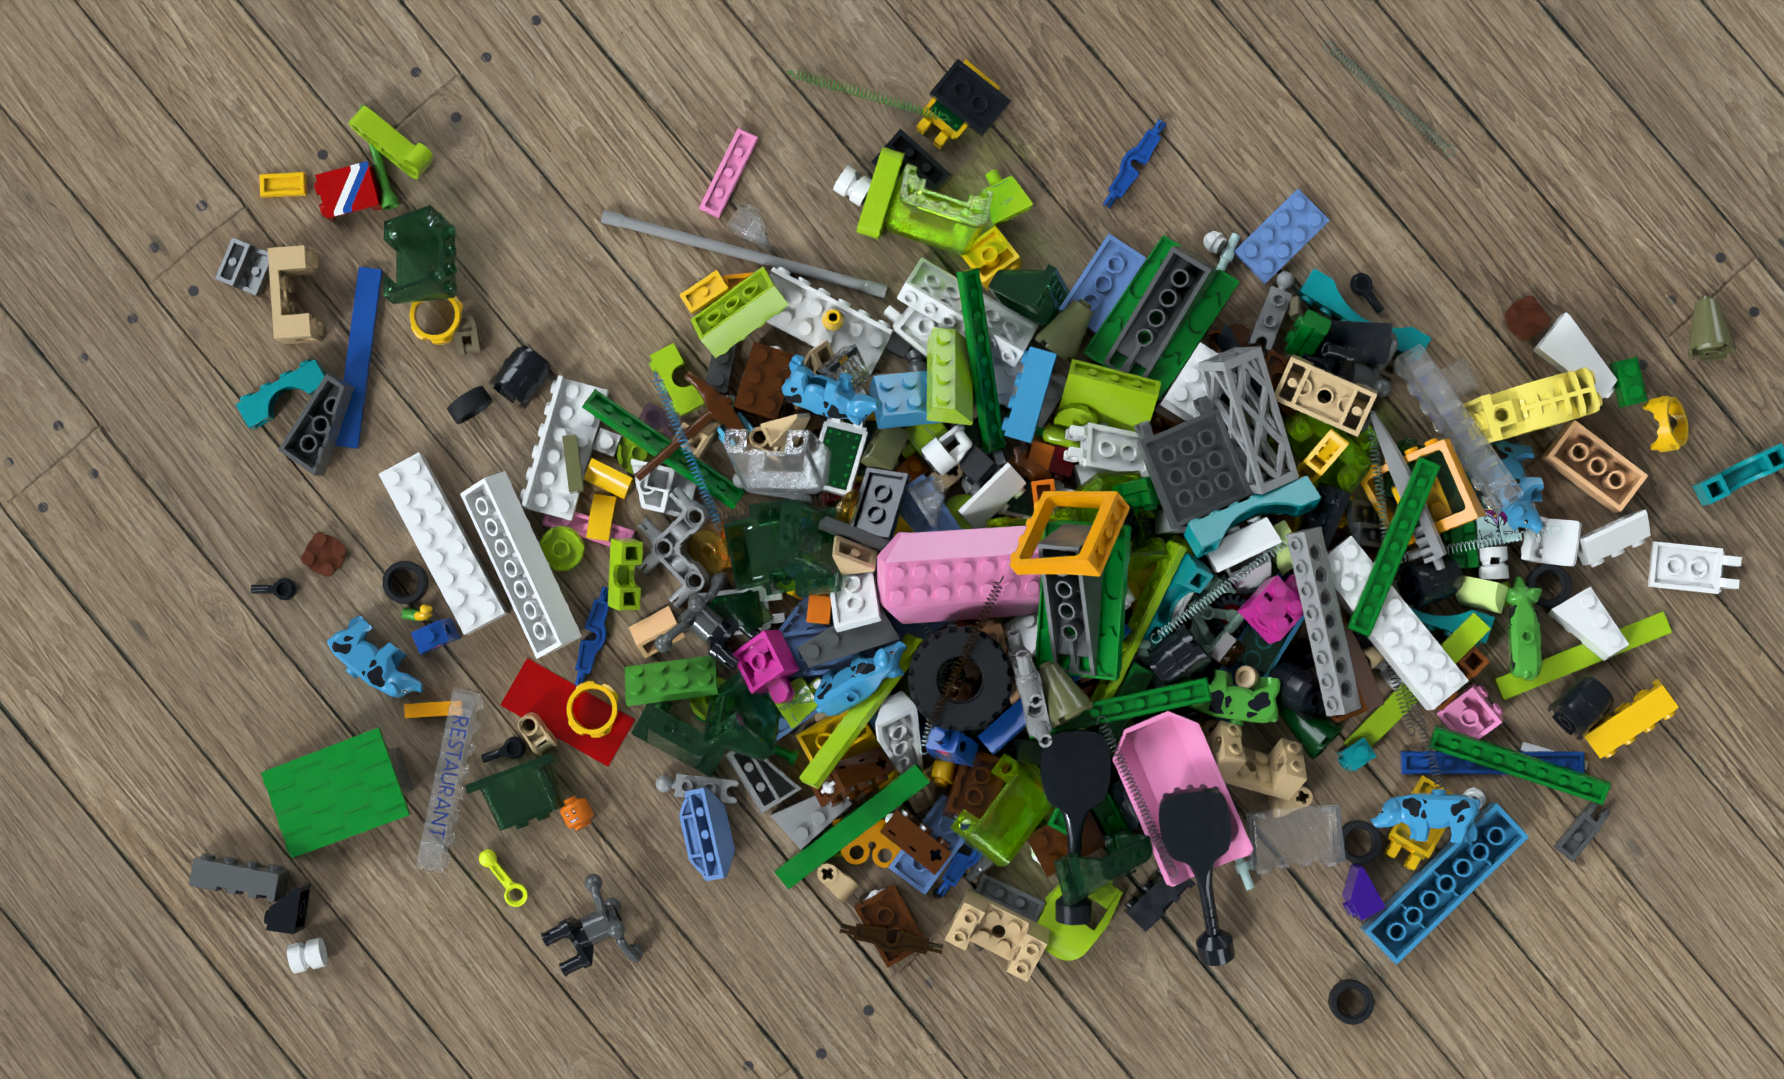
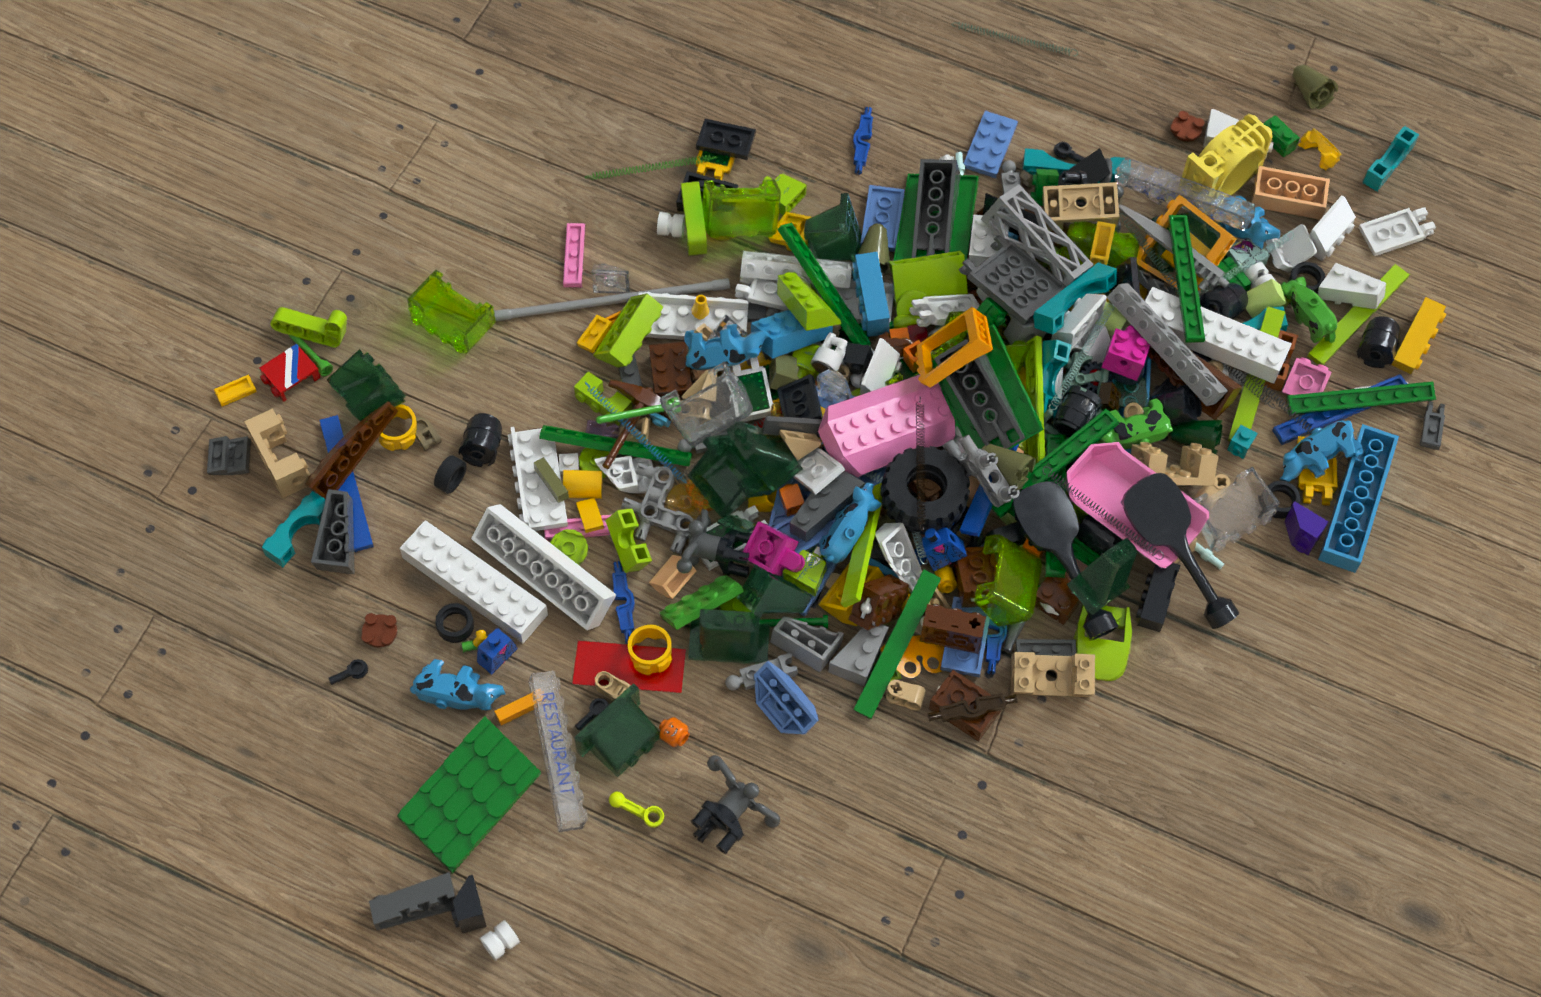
camera: 30 degrees left, 25 degrees down
black tyre [1328,979,1374,1025] -> none
none -> reddish brown wedge [305,402,398,499]
none -> clear neon green windscreen [407,269,496,354]
none -> bright green piece [596,397,681,424]

